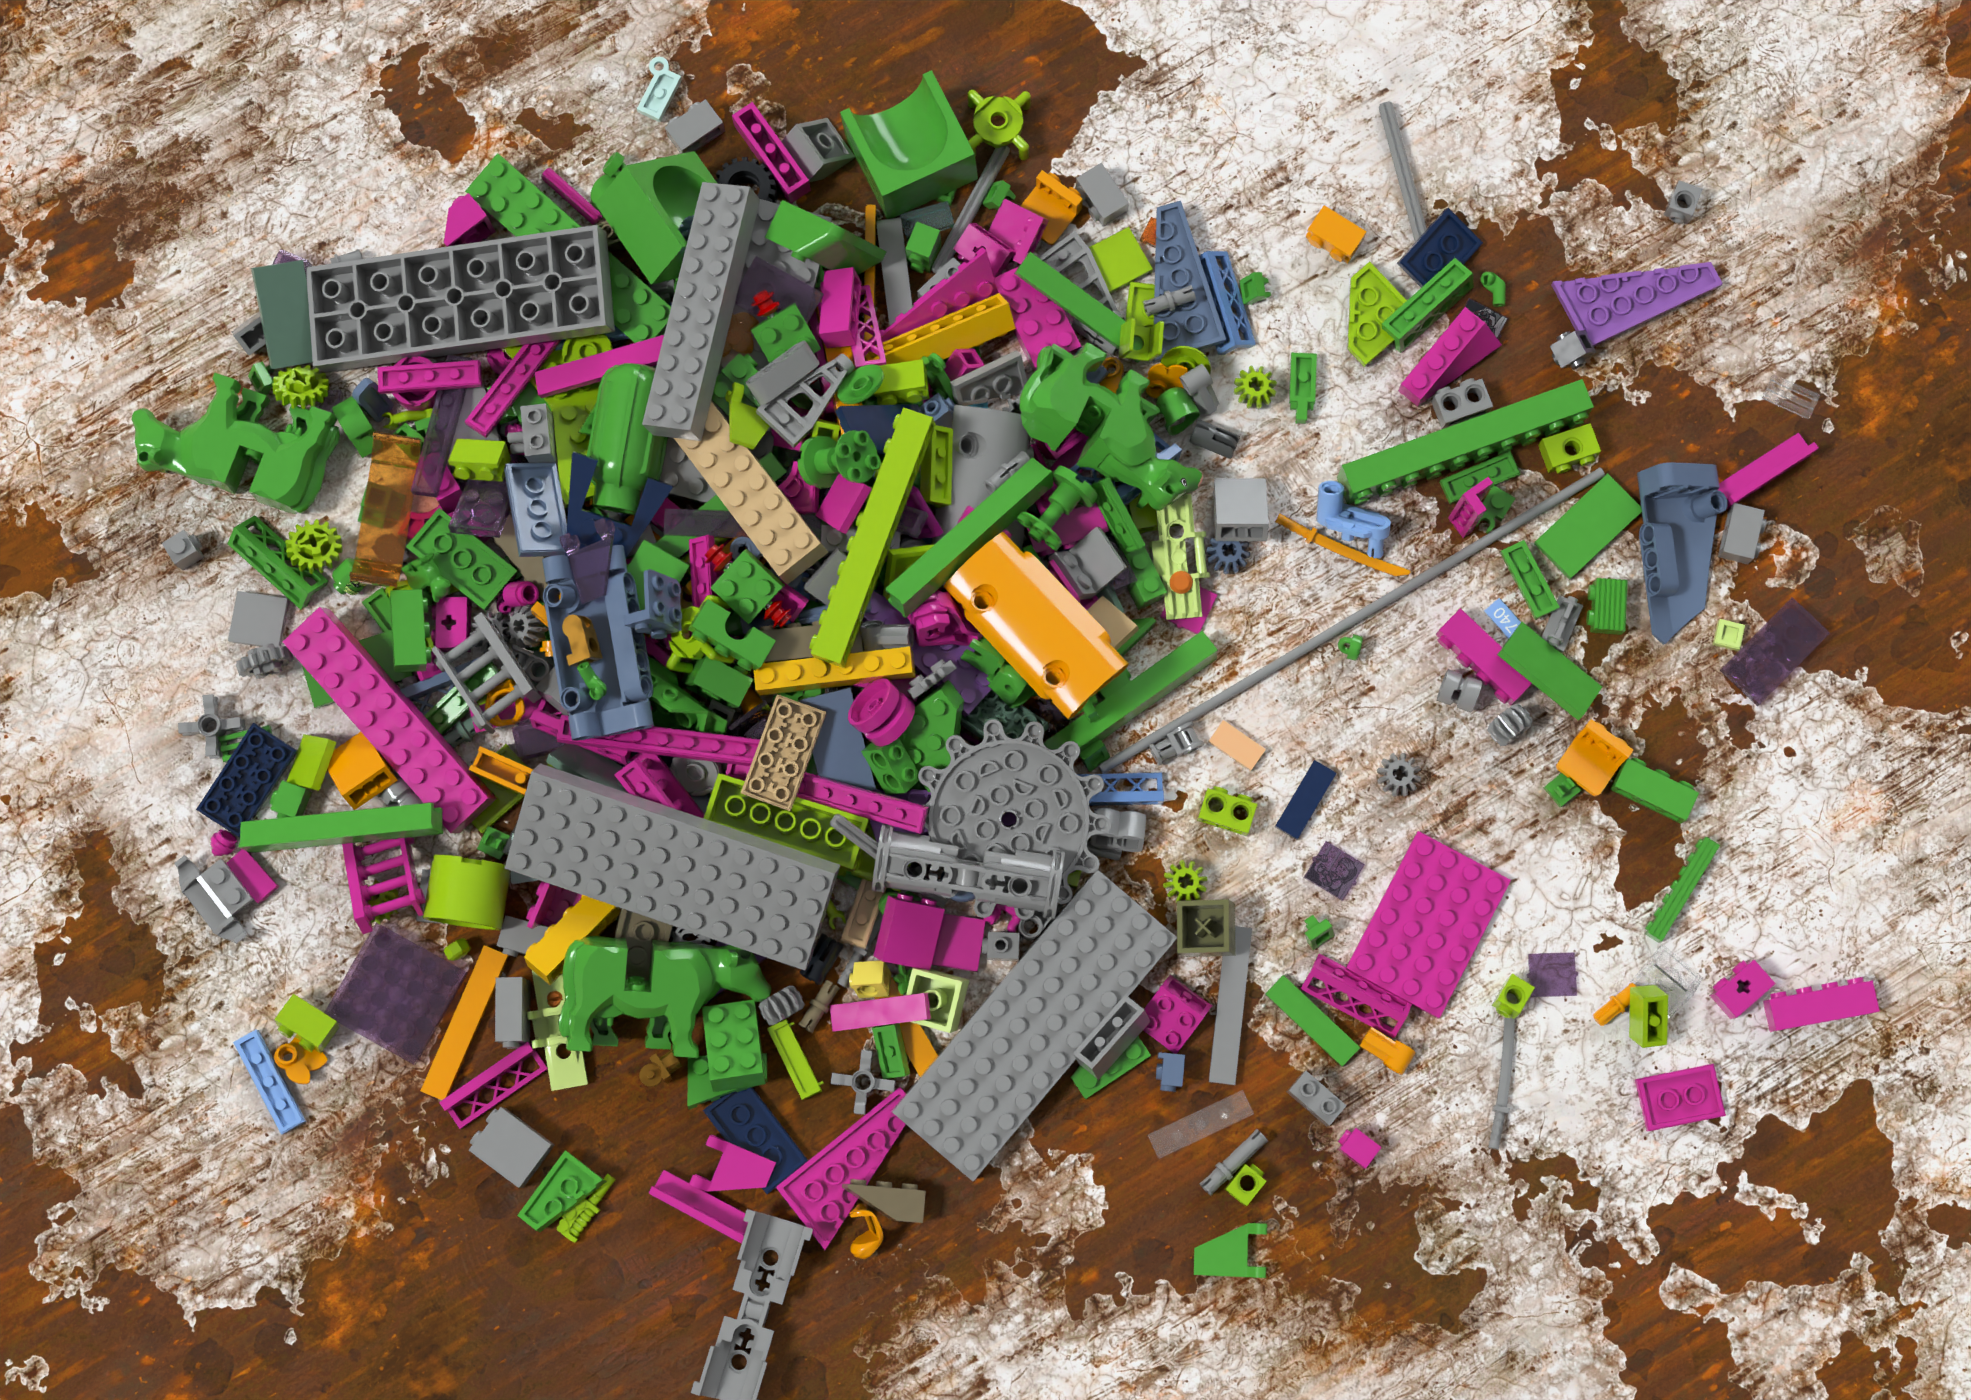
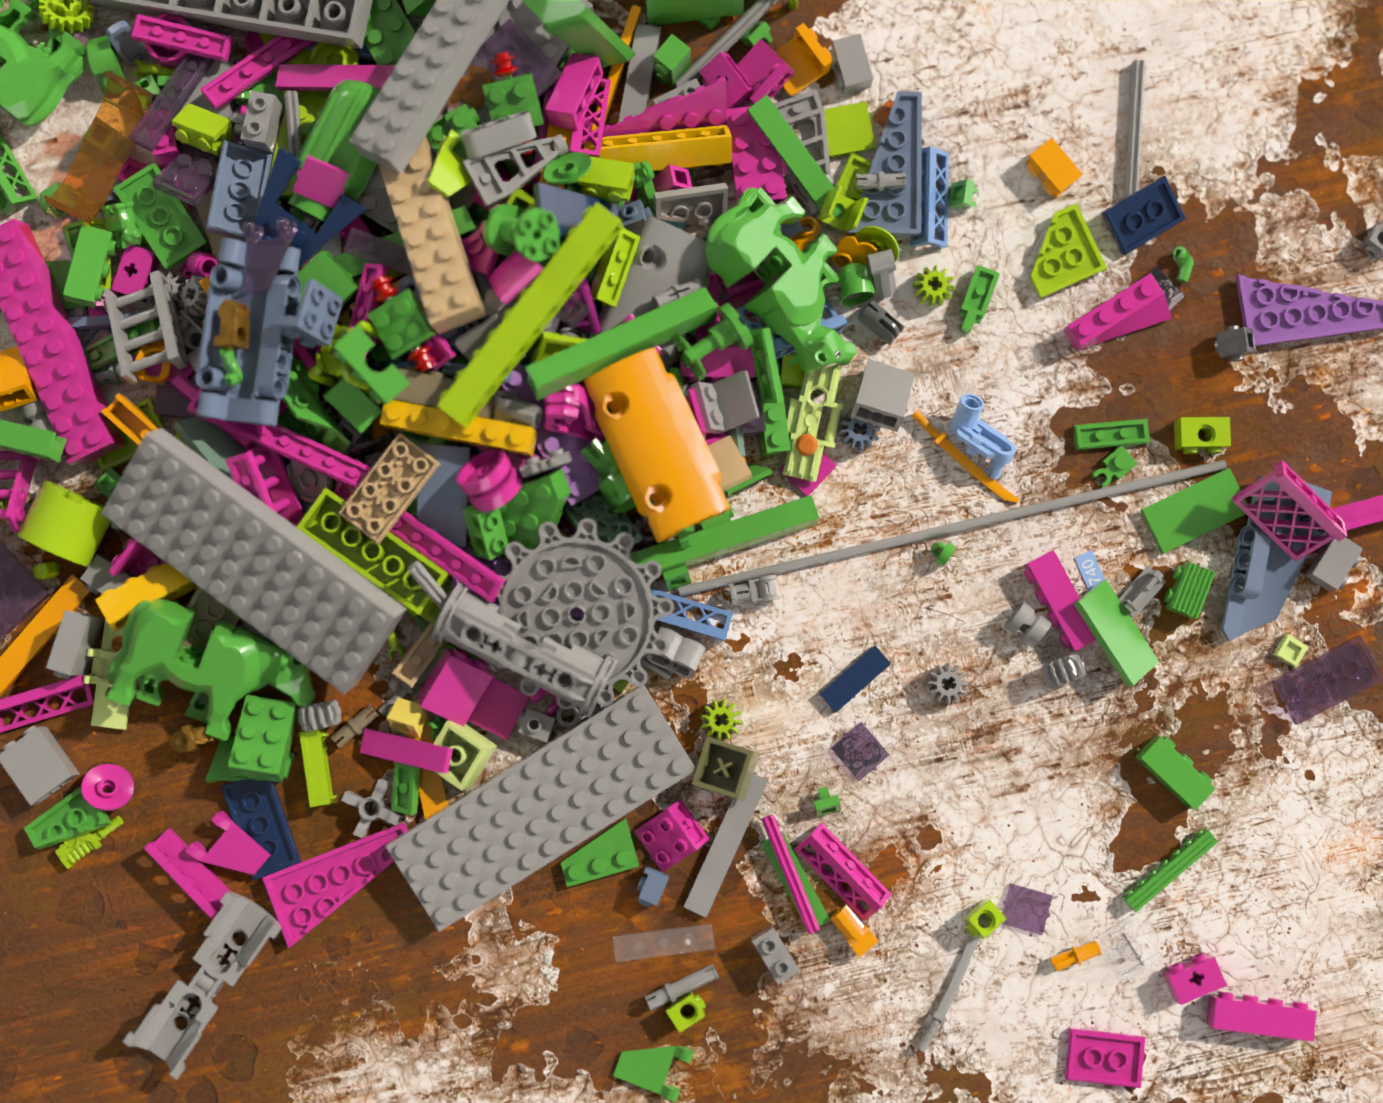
camera: 10 degrees right, 5 degrees up
lime gear [285,519,343,574] -> none
black arm [799,933,844,985] -> none
dark tan slope [842,1179,926,1223] -> none
light orange piece [849,1203,883,1259] -> none
clear light blue tile [900,201,955,240] -> none
light grey brick [1073,995,1151,1080] -> none
lime brick [1197,786,1257,836] -> none
light nougat tile [1208,720,1266,771] -> none
bright green brick [1337,379,1594,506] -> none
dark pink brick [1337,1128,1381,1169] -> none
dark pink plate [1346,831,1511,1019] -> none
bright green fence [1382,258,1474,353] -> none
light grey brick [1431,378,1493,429] -> none
dark pink fence [1448,477,1493,538] -> none
bright green plate [1500,540,1560,620] -> none
bright green tile [1543,773,1581,807] -> none
light orange bracket [1556,719,1633,796] -> none
lime brick [1629,985,1668,1048] -> none
none -> dark pink dish [81,764,134,811]
none -> light grey axle [284,91,302,157]
none -> dark pink piece [293,155,350,208]
none -> dark pink axle [762,814,820,934]
none -> dark pink fence [1232,460,1347,562]

